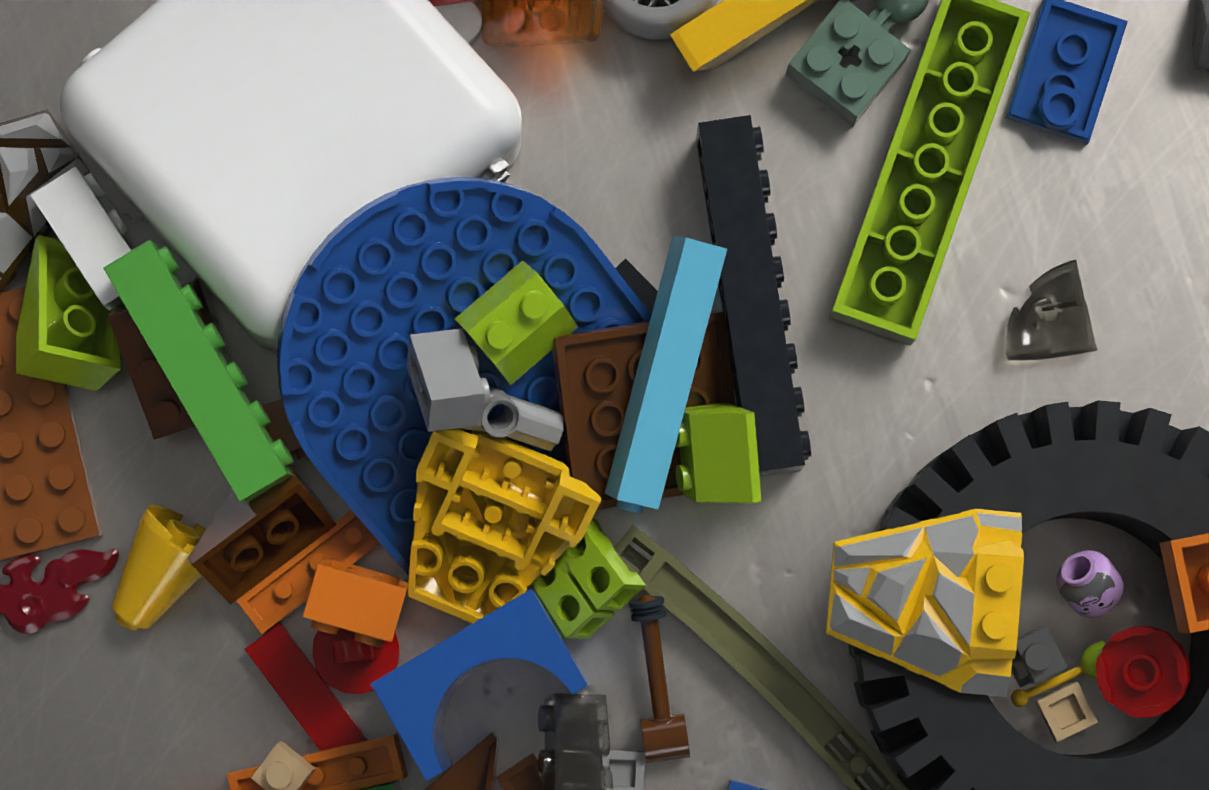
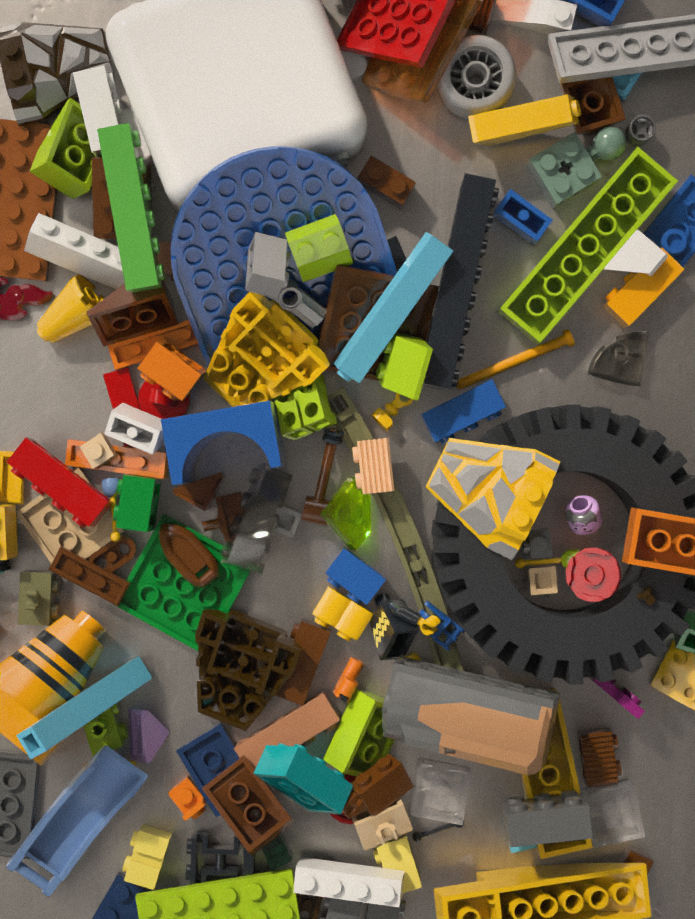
camera: 20 degrees right, 5 degrees up
none -> white brick [24,213,125,289]
none -> white brick [104,403,164,454]
none -> clear neon green plate [320,476,371,550]
none -> light nougat brick [352,438,395,494]
none -> reddish brown brick [357,155,416,210]
none -> yellow piece [371,393,413,432]
none -> blue brick [421,379,506,445]
none -> light orange bar [456,329,575,390]
none -> blue brick [493,189,553,246]
none -> light orange brick [603,247,684,328]
none -> white slope [604,229,668,276]

